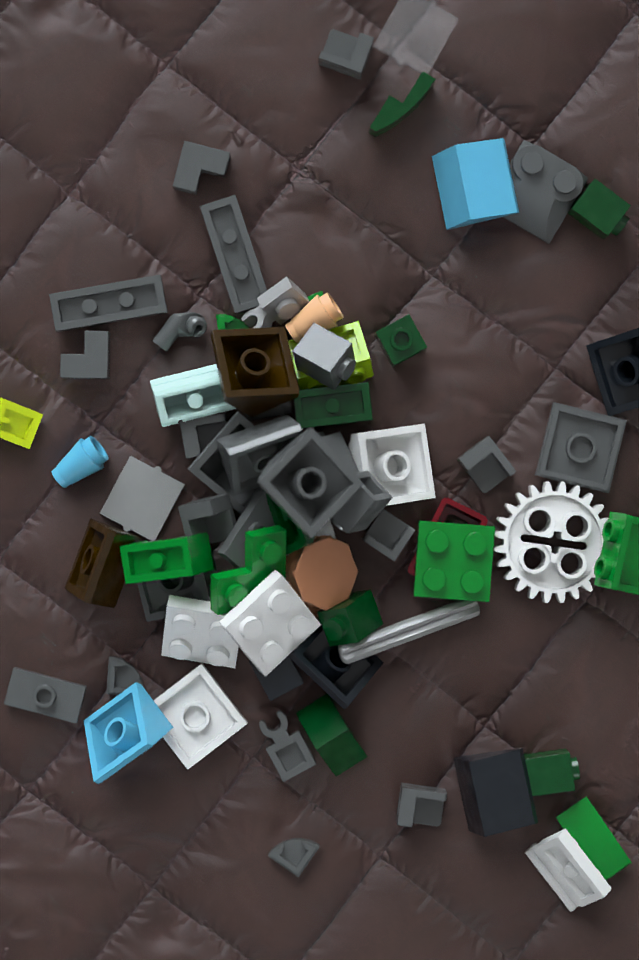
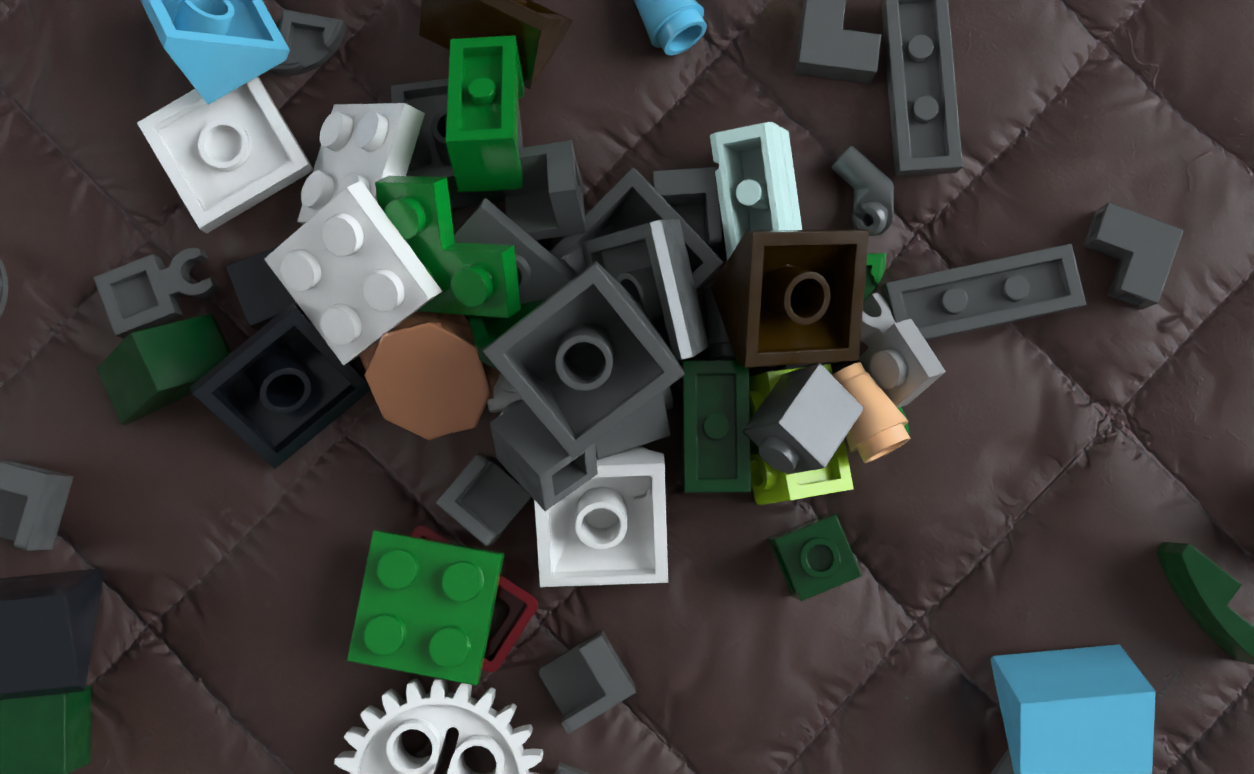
camera: 100 degrees right, 5 degrees down
light grey piece [100,456,185,541] -> none
dark green brick [317,589,384,646] -> none
light grey axle [338,600,480,664] -> none

